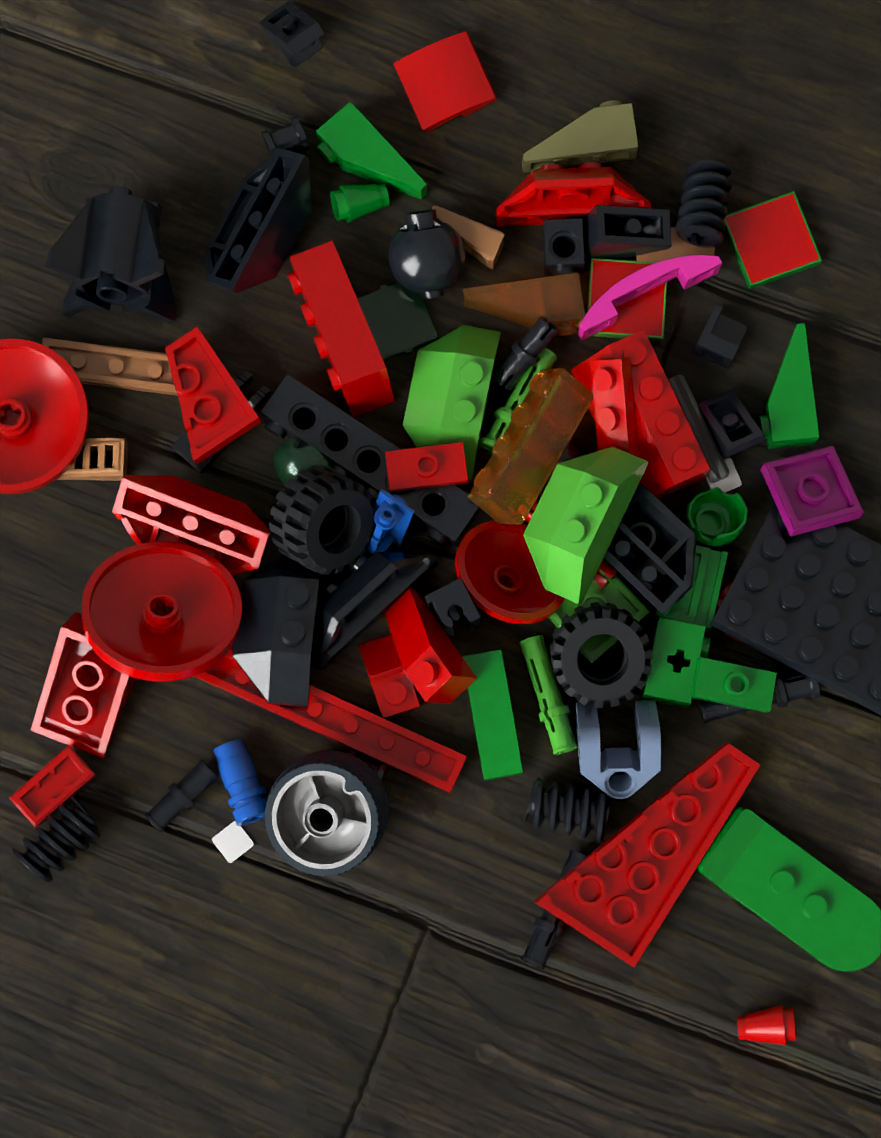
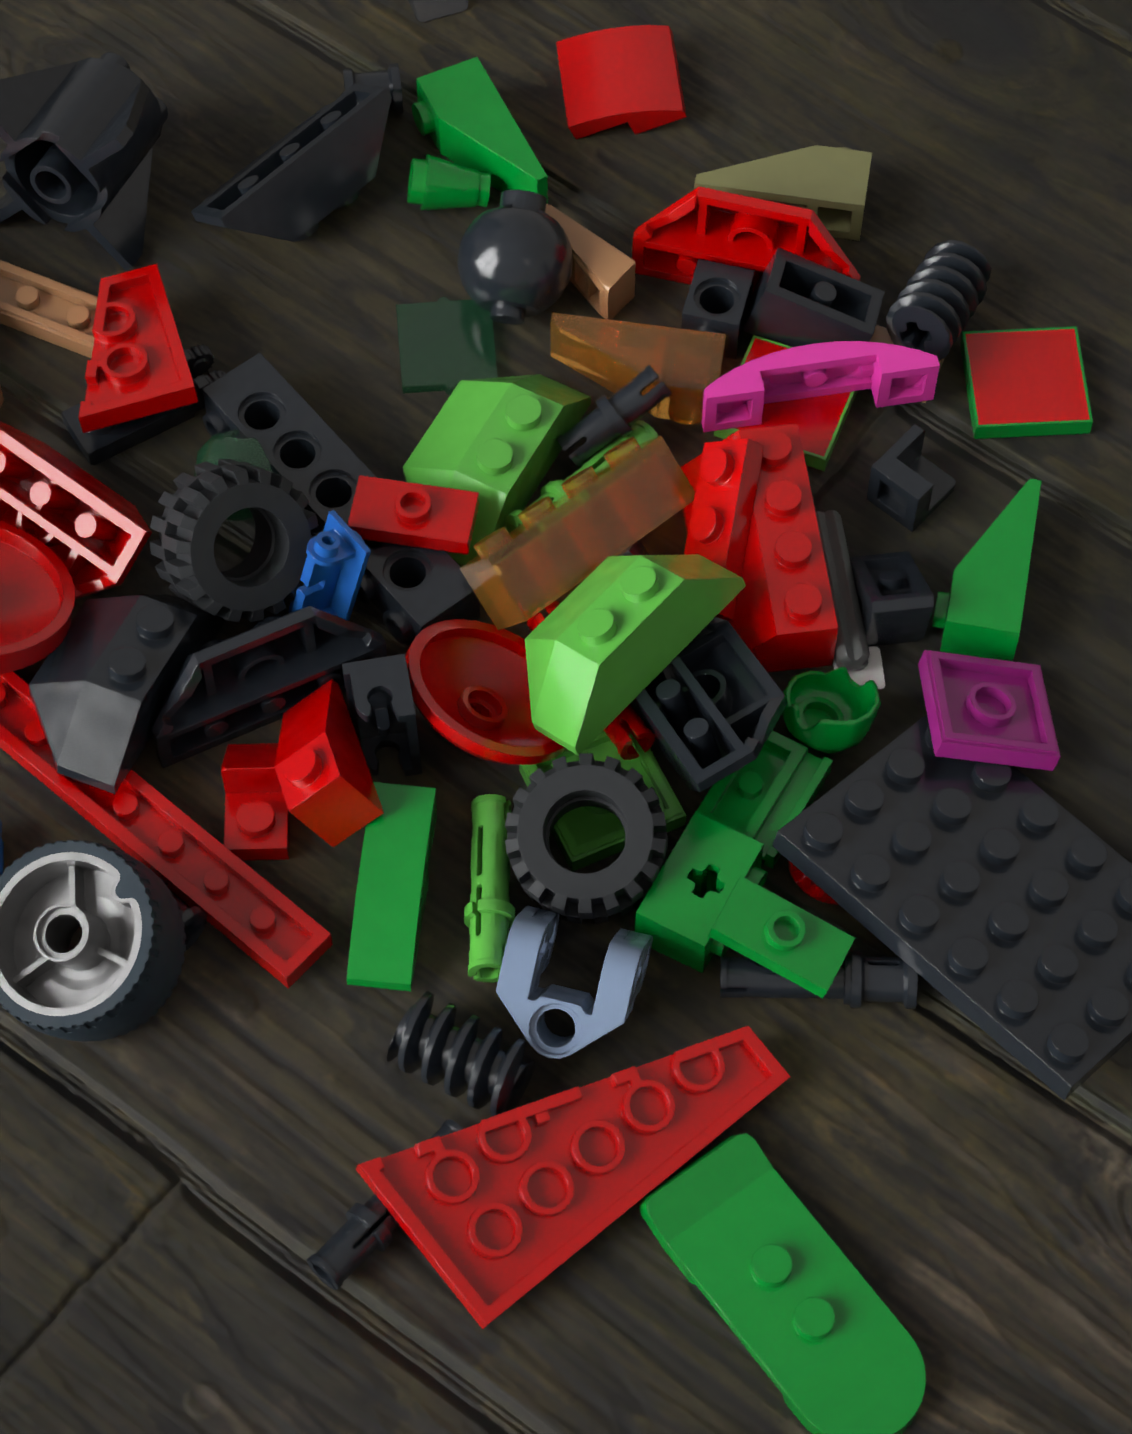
camera: 15 degrees right, 20 degrees down
red wedge [287,240,395,418] -> none

